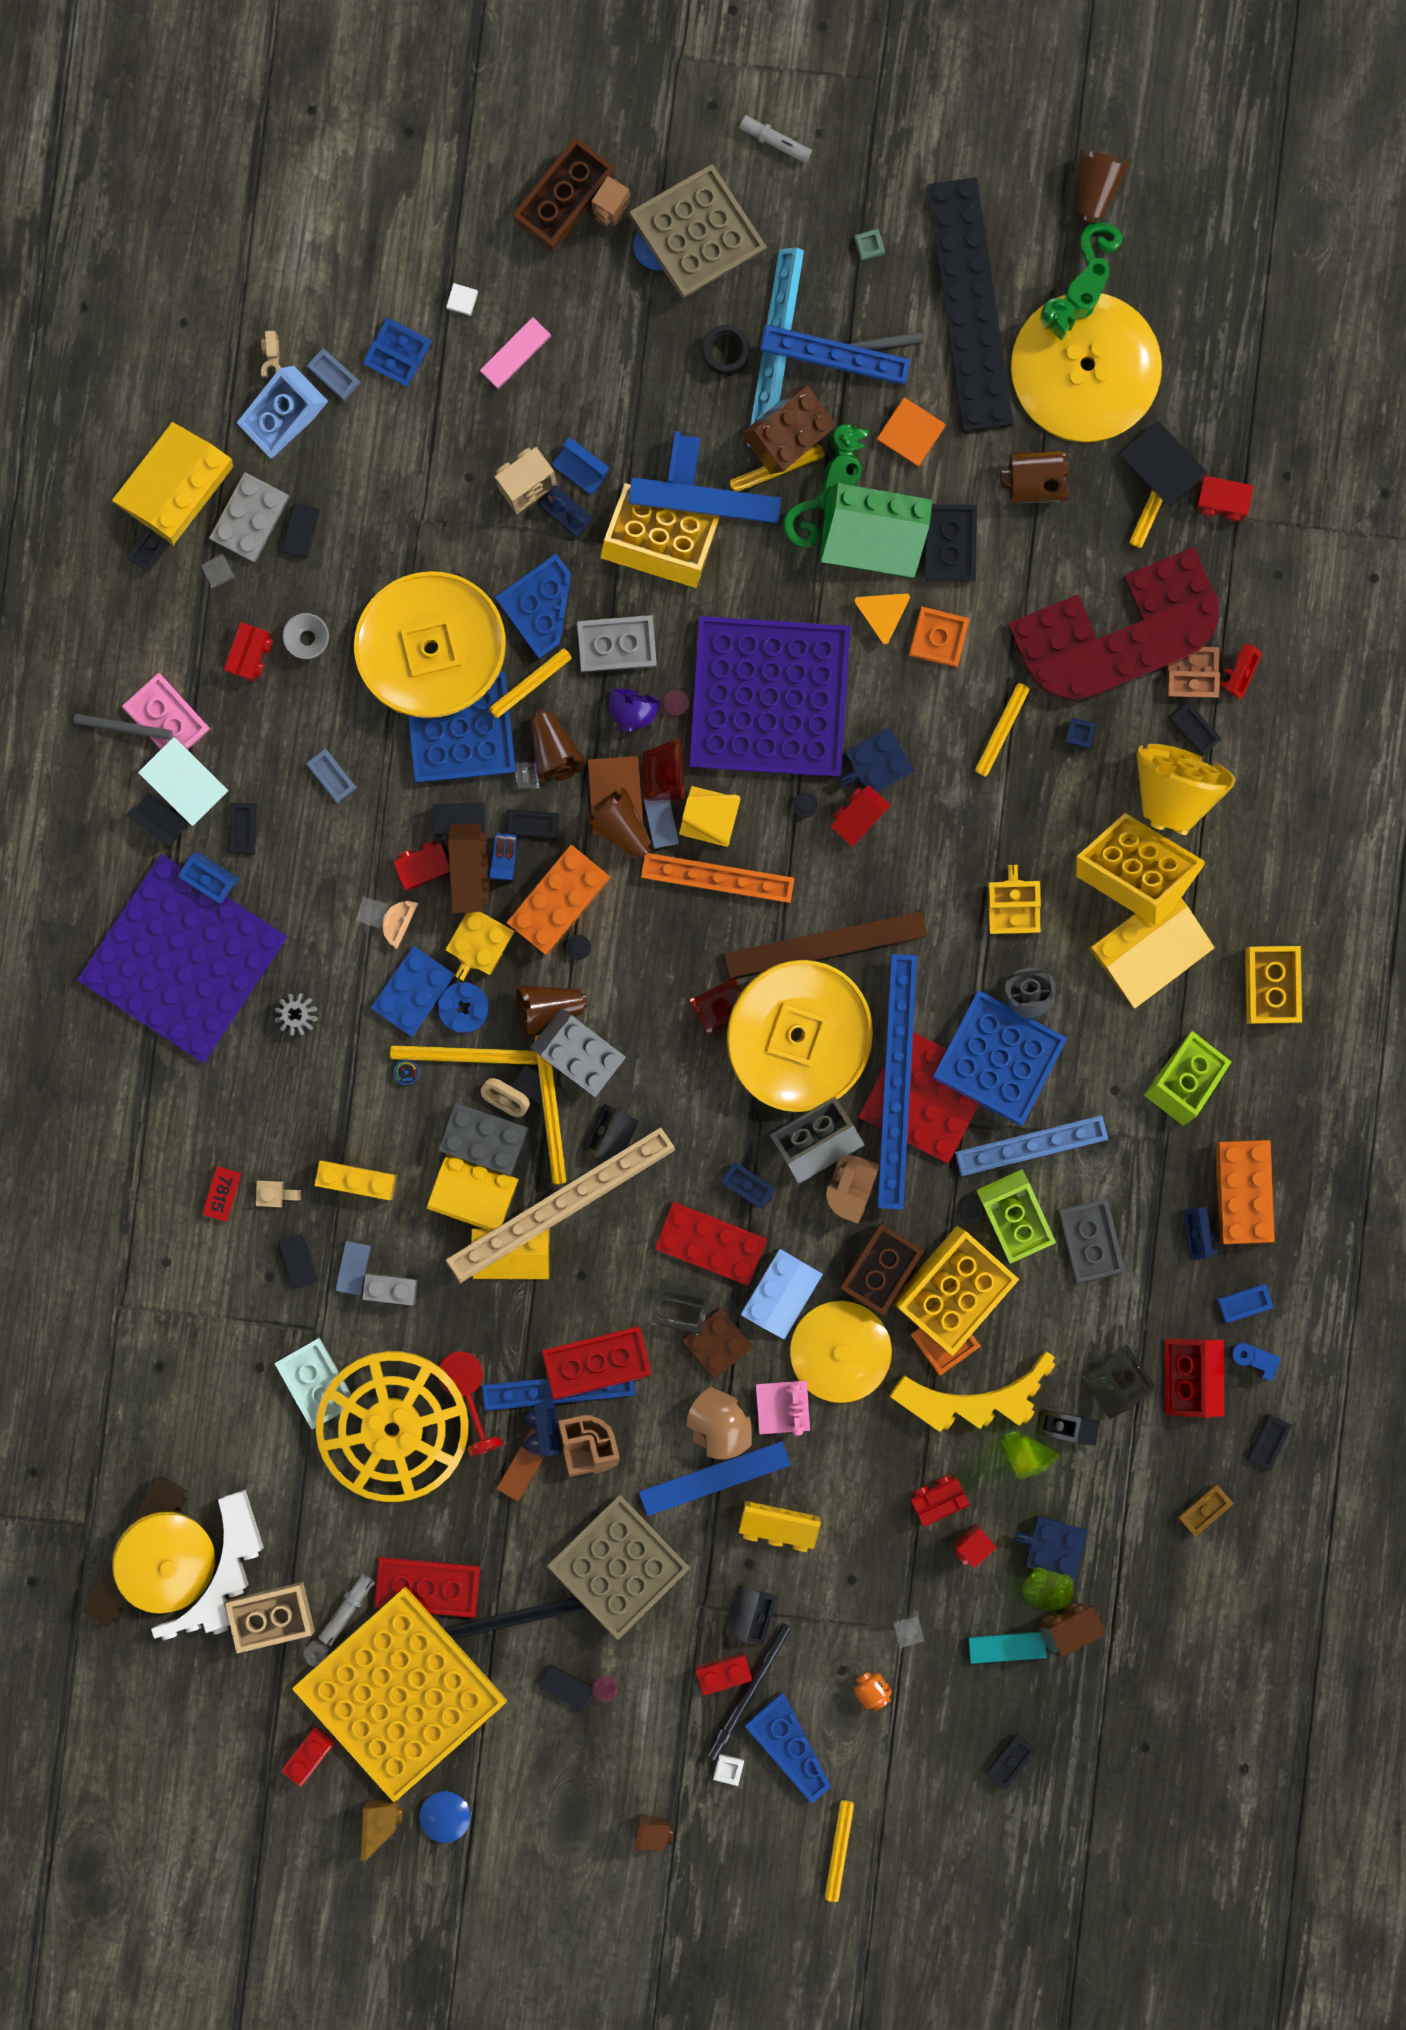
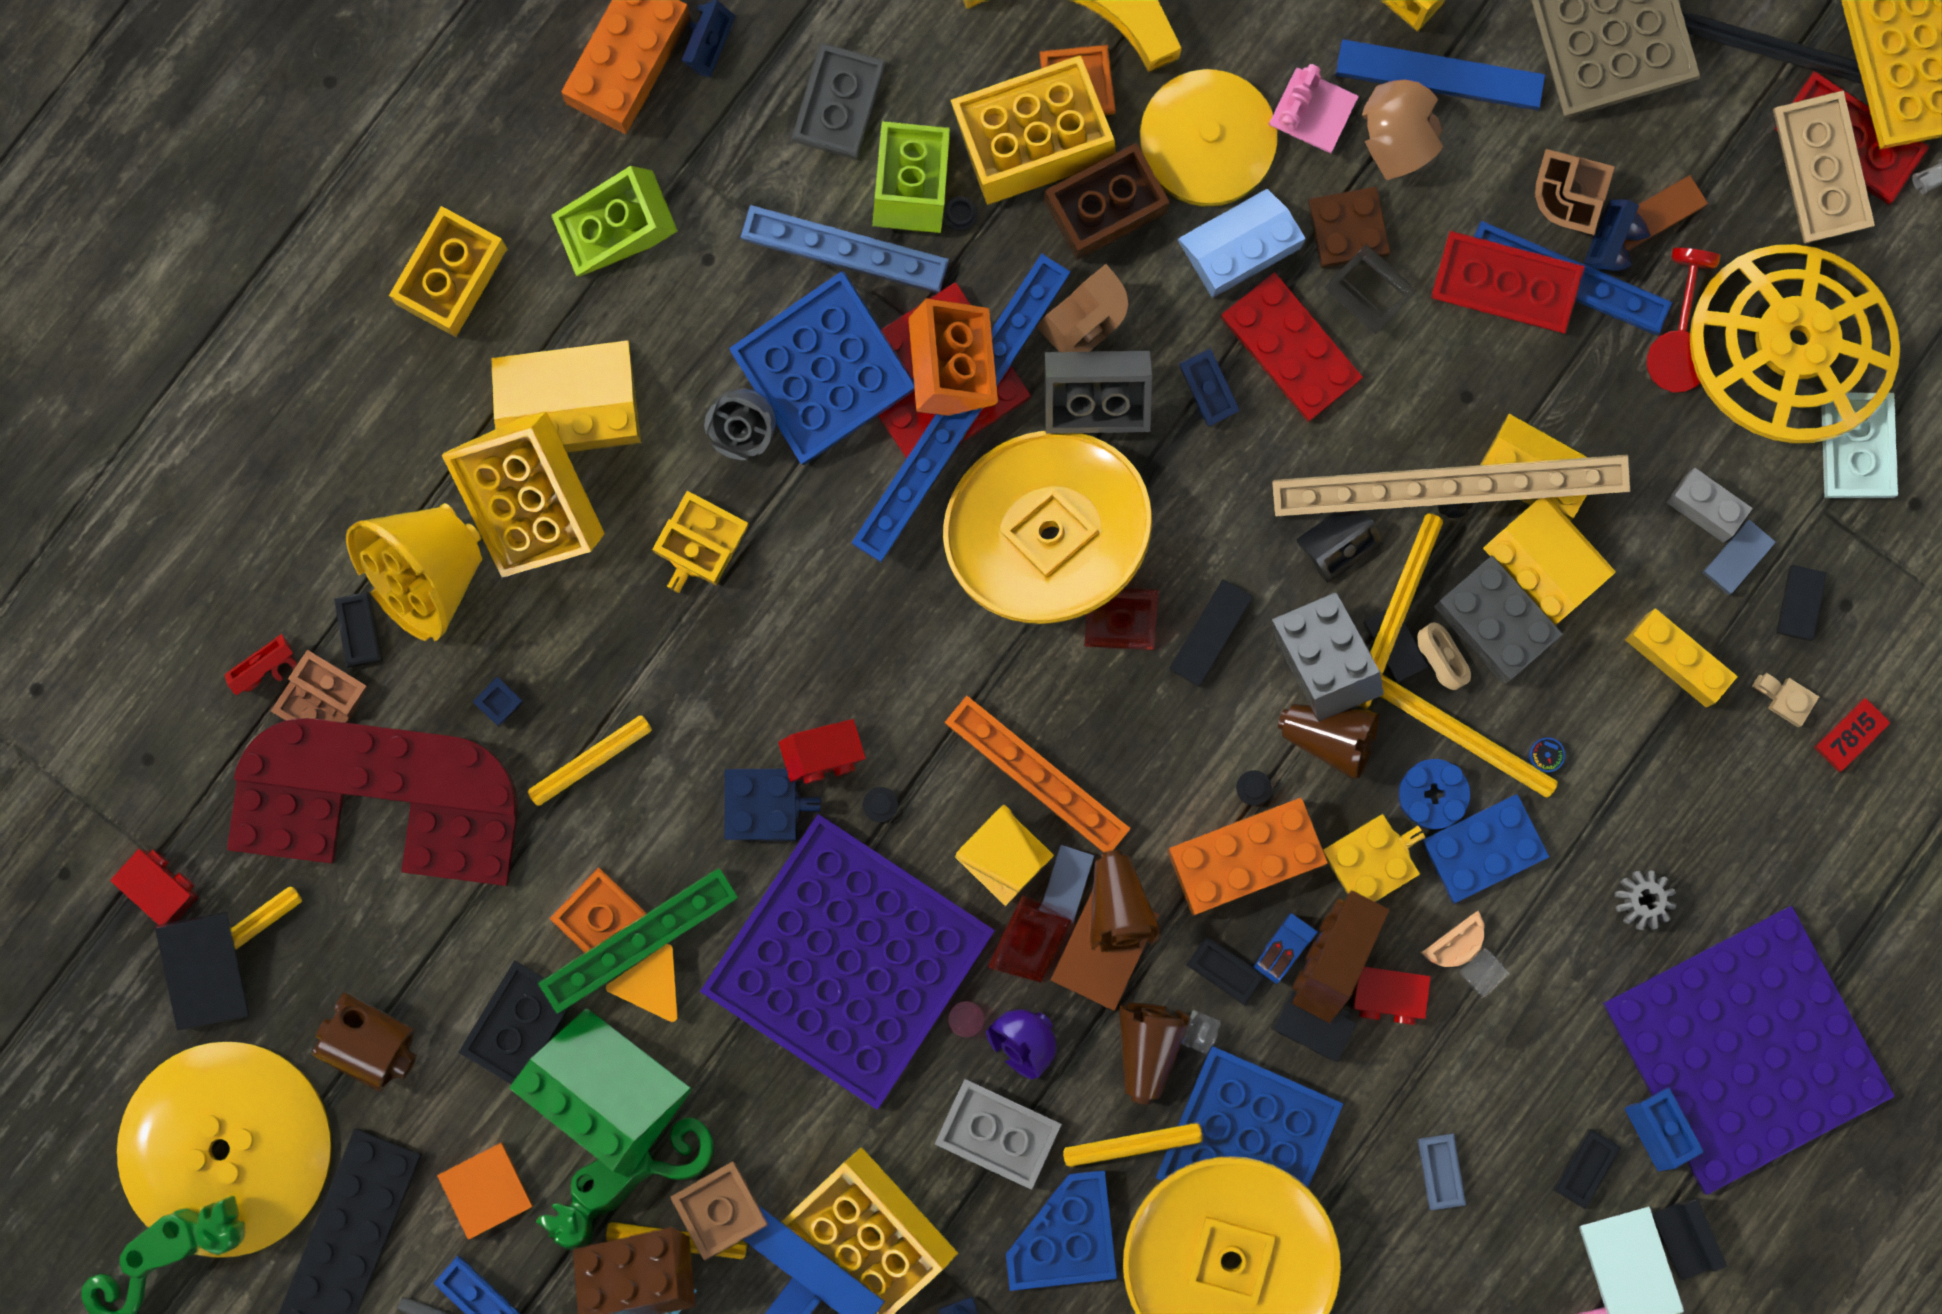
camera: 150 degrees left, 5 degrees down
reddish brown tile [725,912,927,978] -> none
none -> green plate [537,868,738,1014]
none -> medium nougat plate [670,1161,769,1261]
none -> orange slope [909,299,998,416]
none -> black tile [1169,579,1252,687]
none -> tan plate [1773,91,1875,244]

